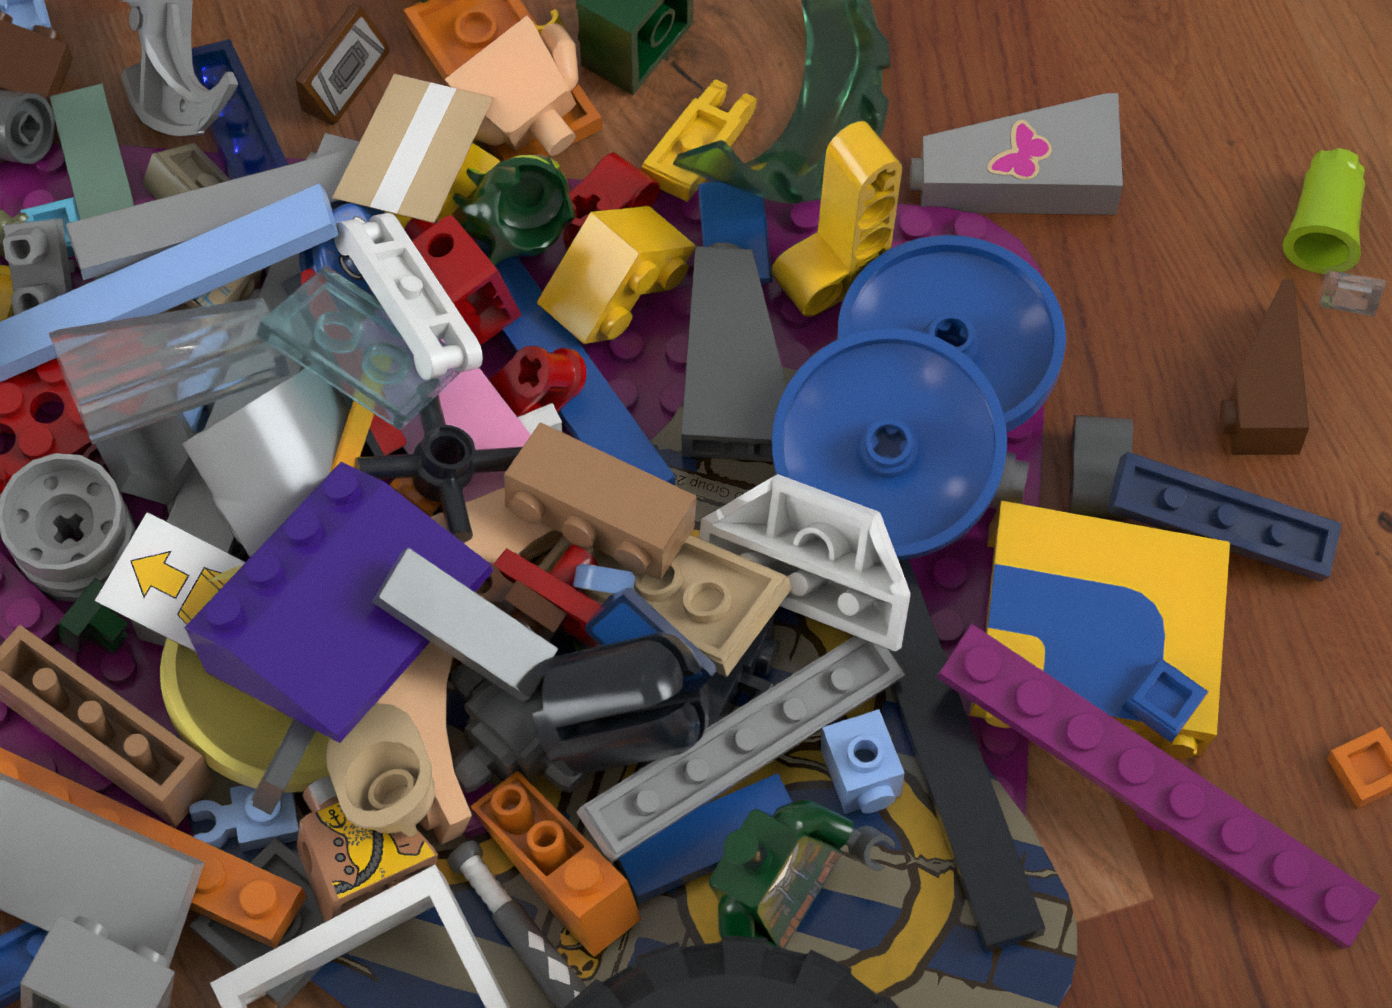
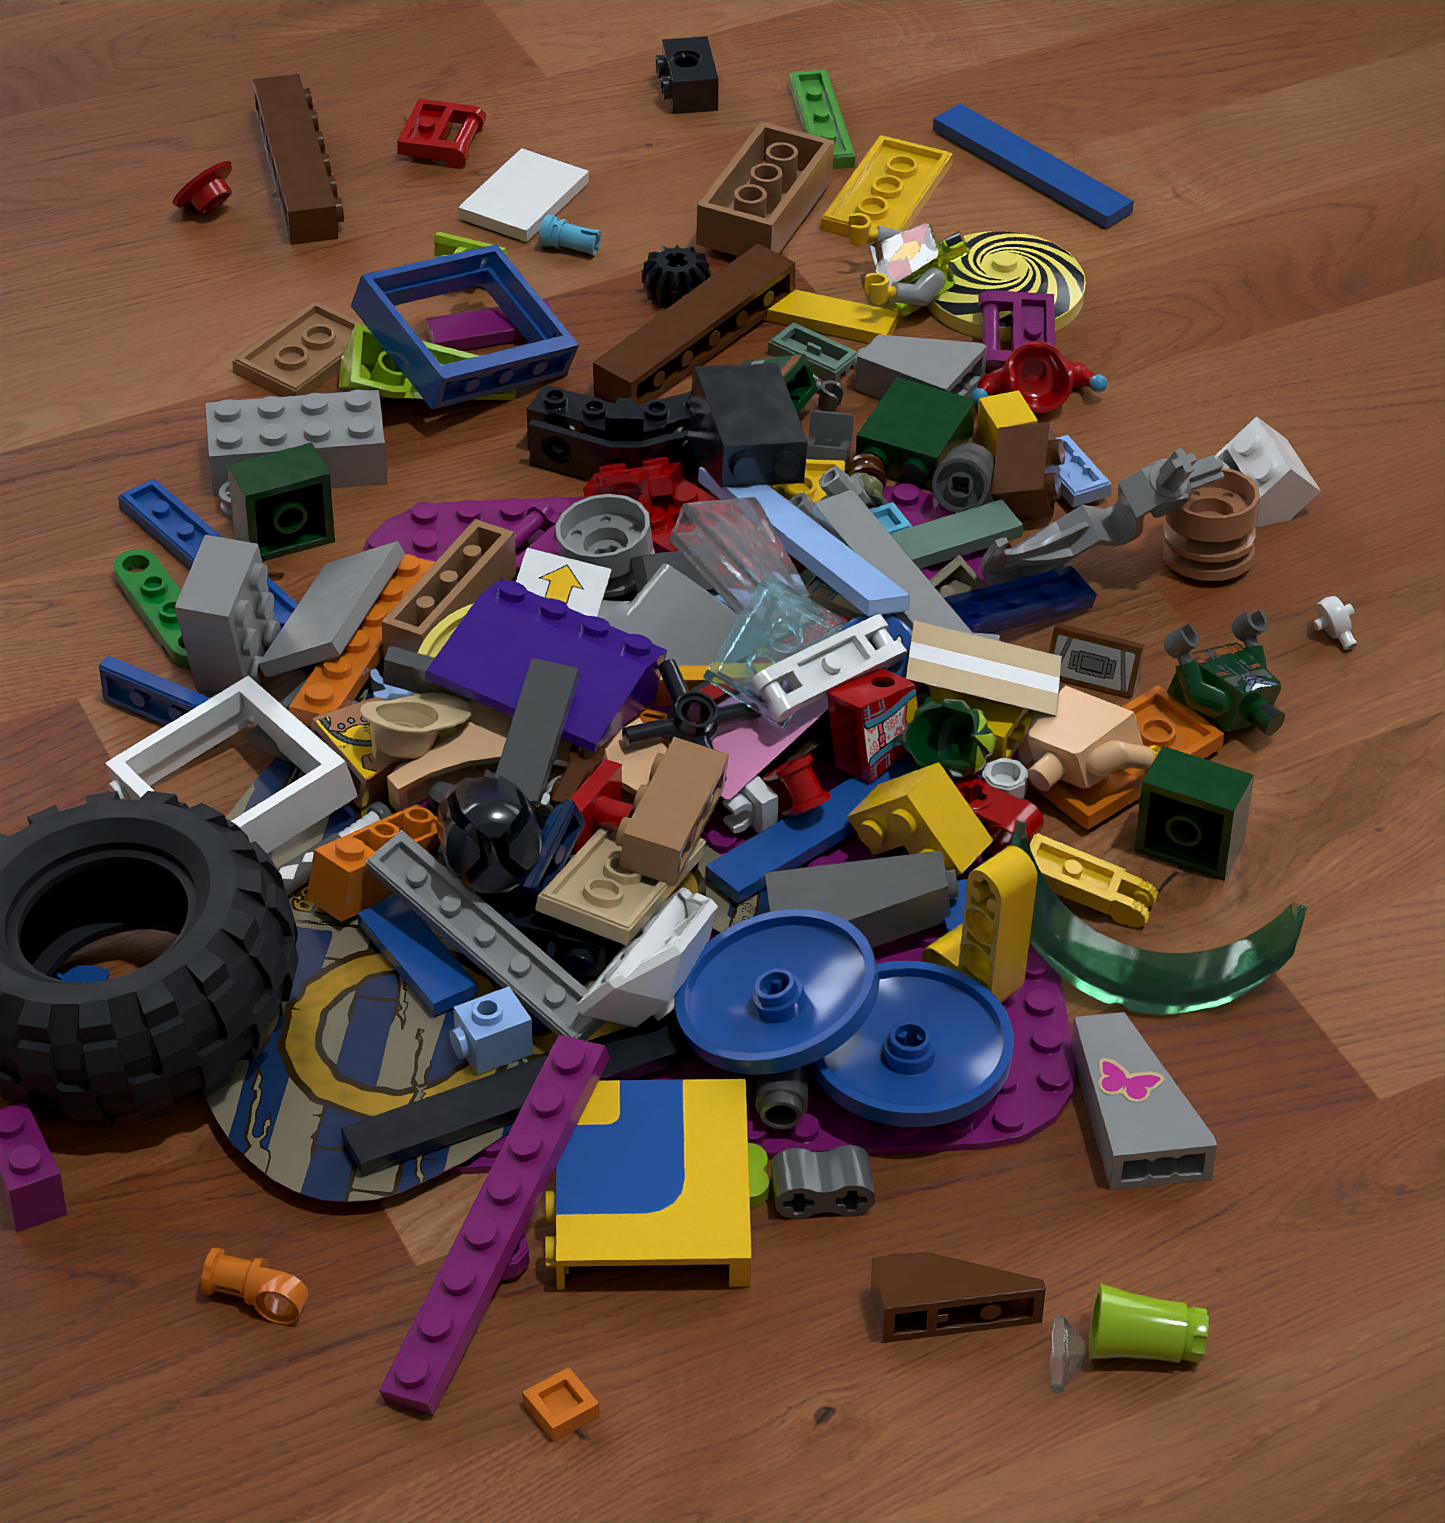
camera: 80 degrees right, 20 degrees down
medium blue tile [573,563,636,593] -> none
dark green torso [709,800,895,949] -> none
dark blue plate [1107,452,1342,582] -> none
blue tile [1122,657,1209,743] -> none

